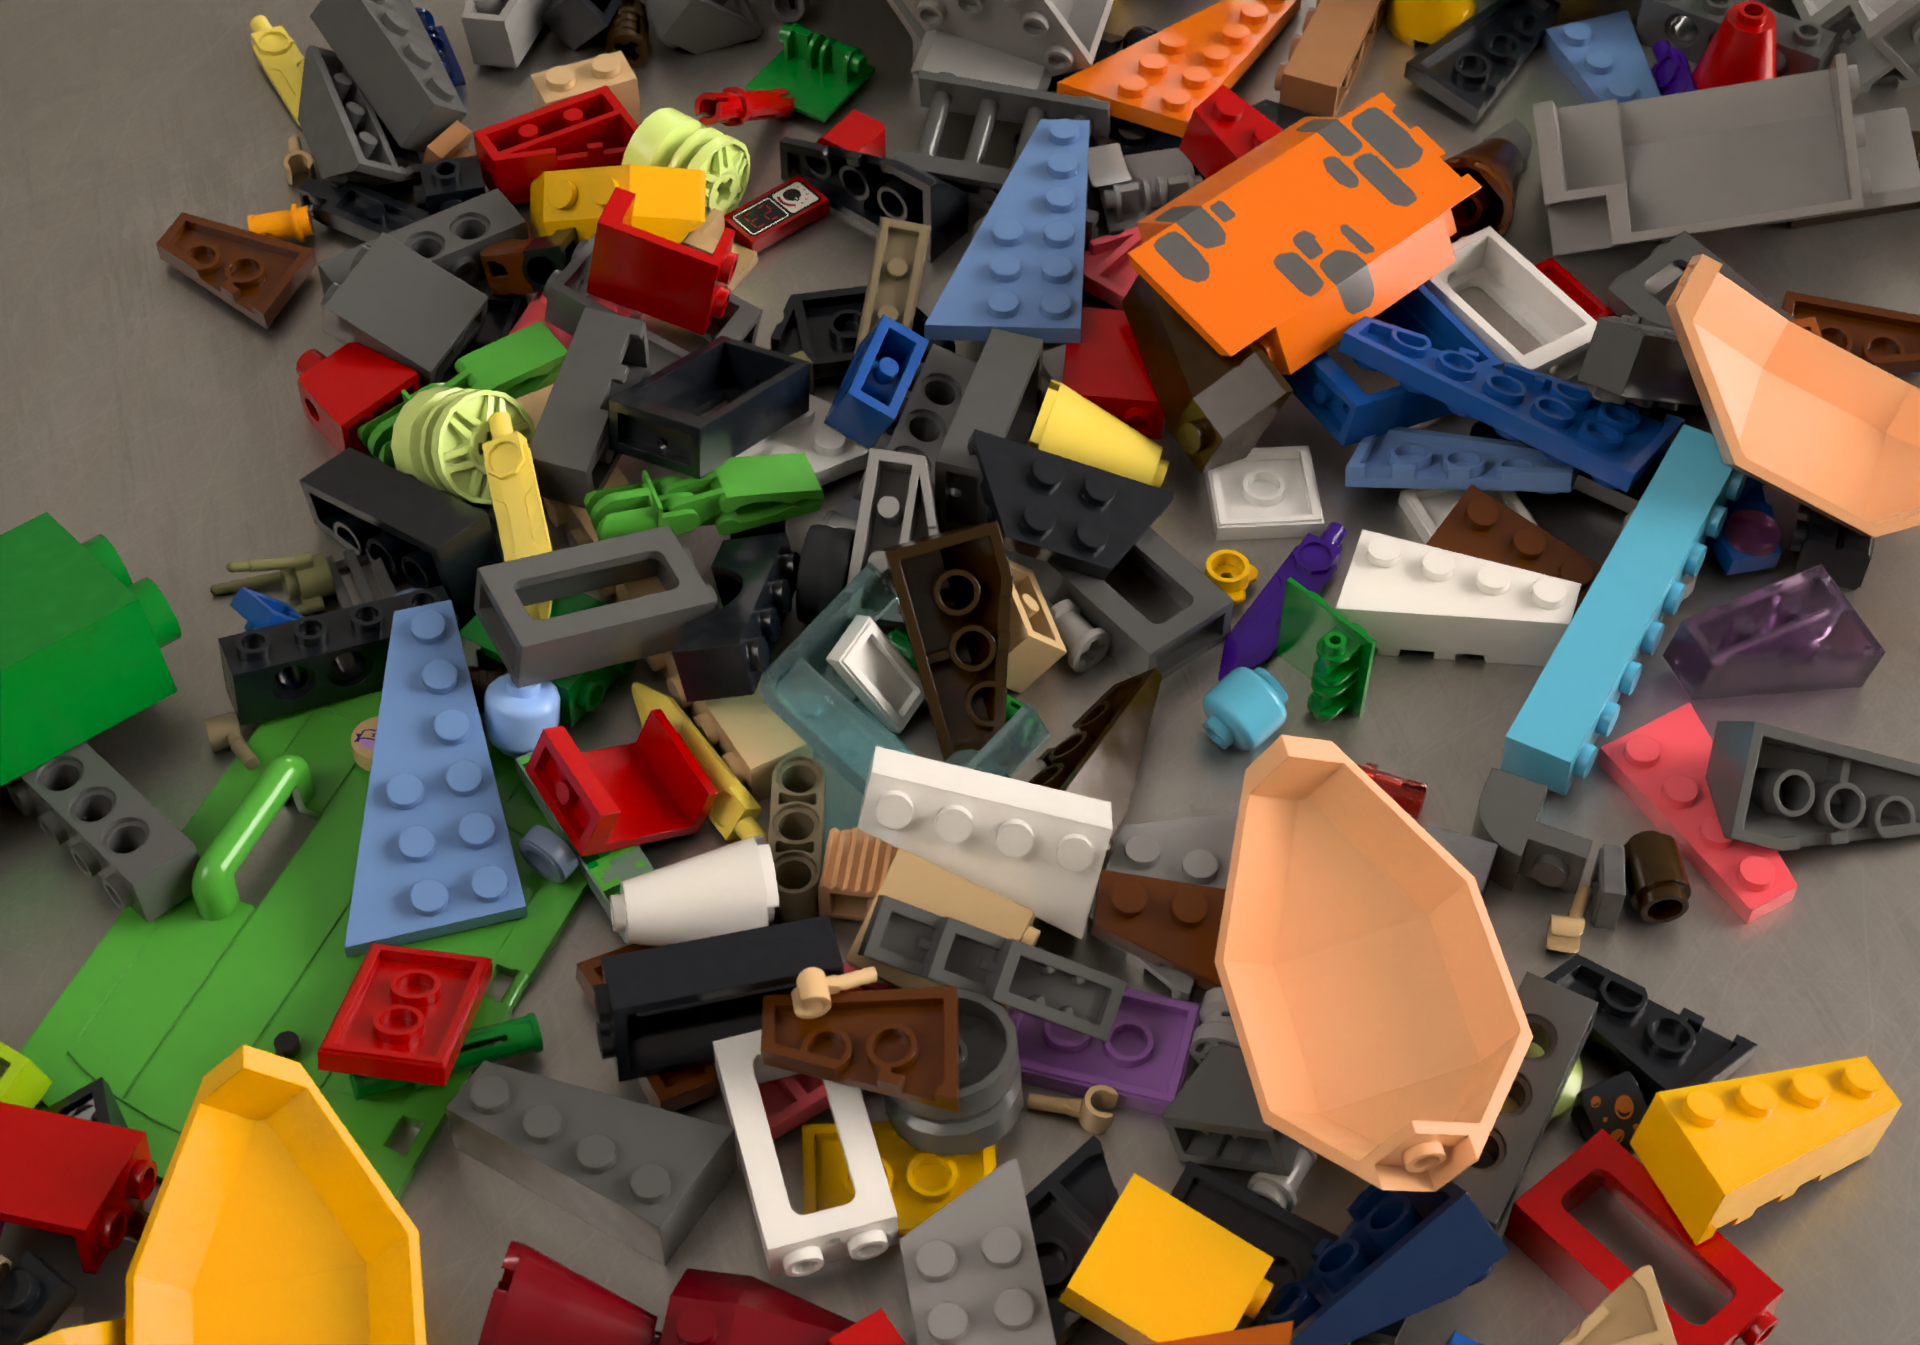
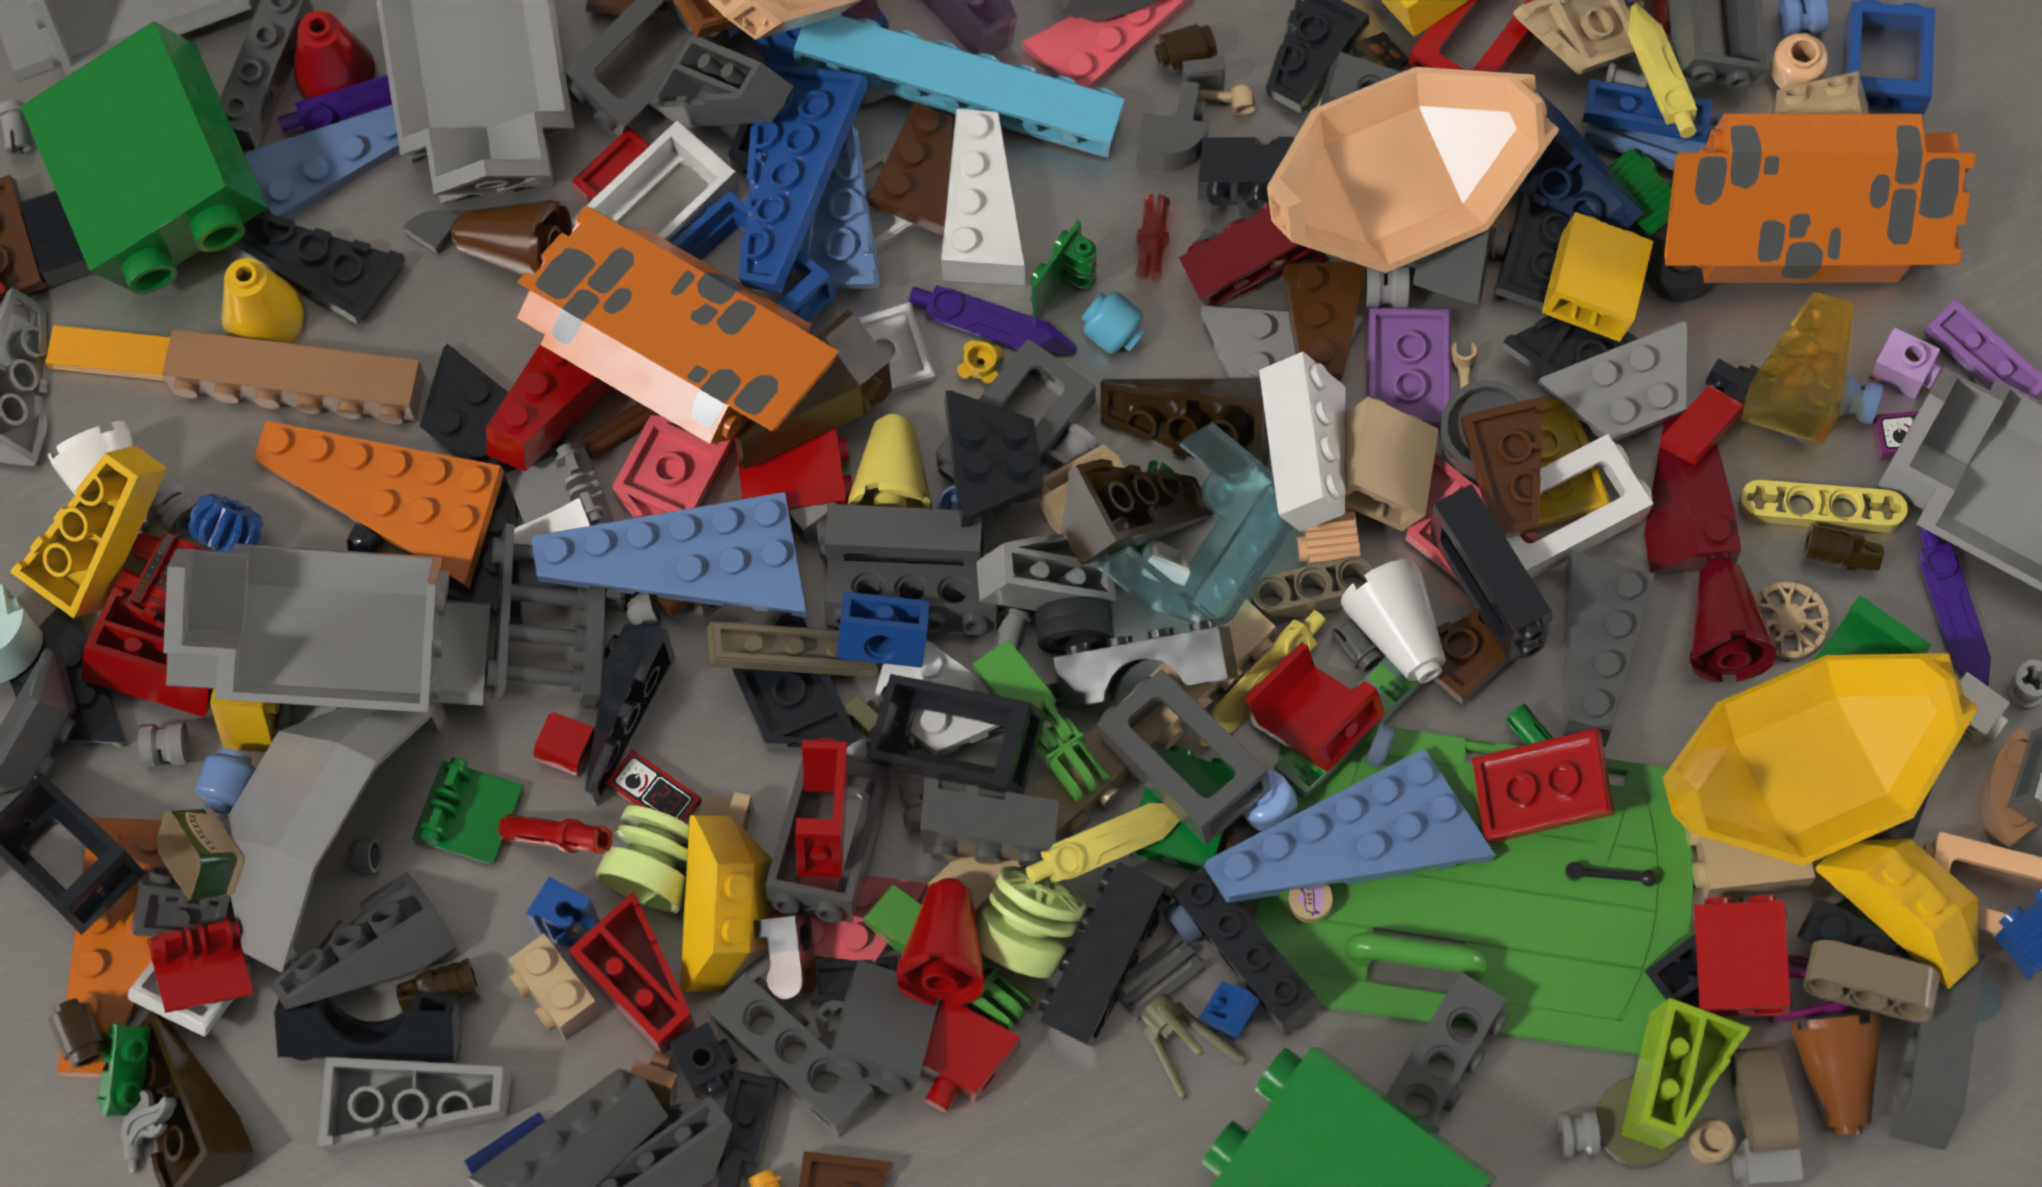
camera: 100 degrees left, 20 degrees up
dark tan hand [203,712,259,770] -> none
tan hand [791,966,877,1019] -> none
dark grey slope [858,895,1128,1042] -> none
none -> blue hinge [526,876,600,949]
none -> red cone [896,878,985,1006]

